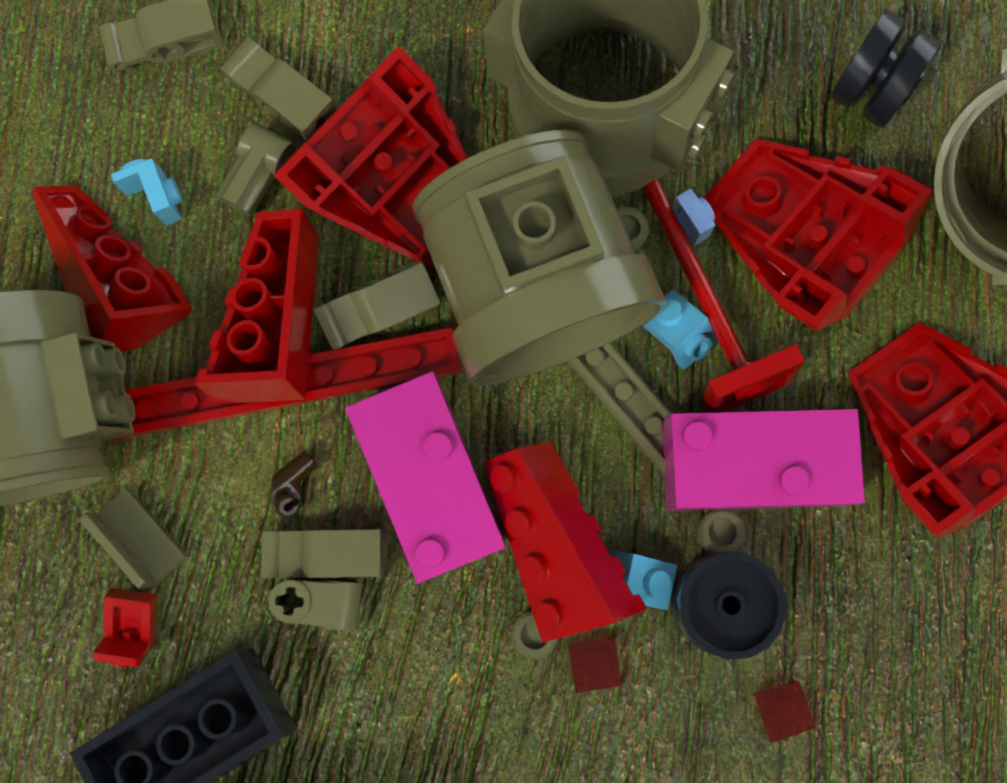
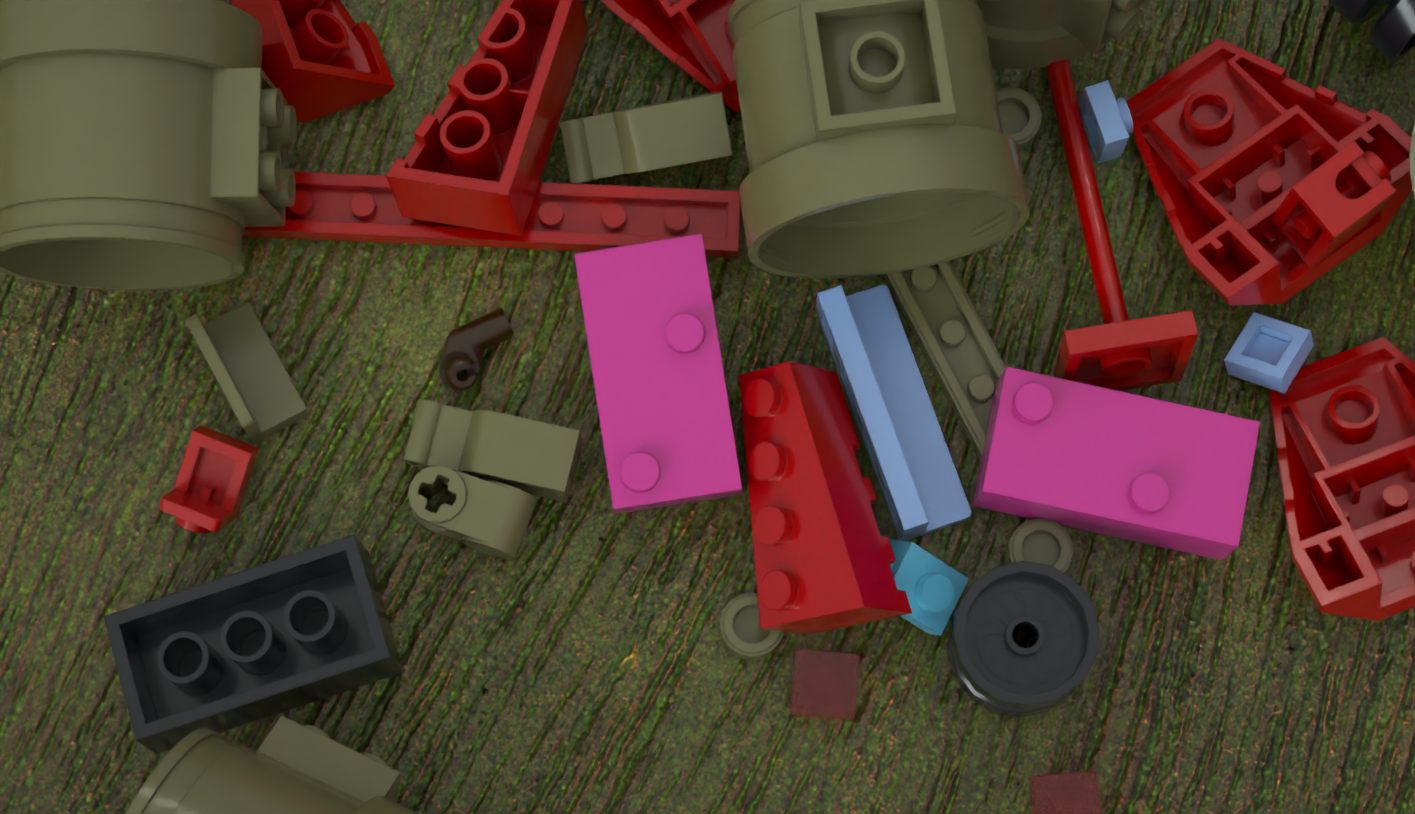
camera: 10 degrees right, 5 degrees down
medium azure bracket [643,289,716,369] -> none
none -> light blue panel [815,284,971,541]
none -> light blue plate [1224,312,1314,394]
none -> red brick [1270,140,1396,269]

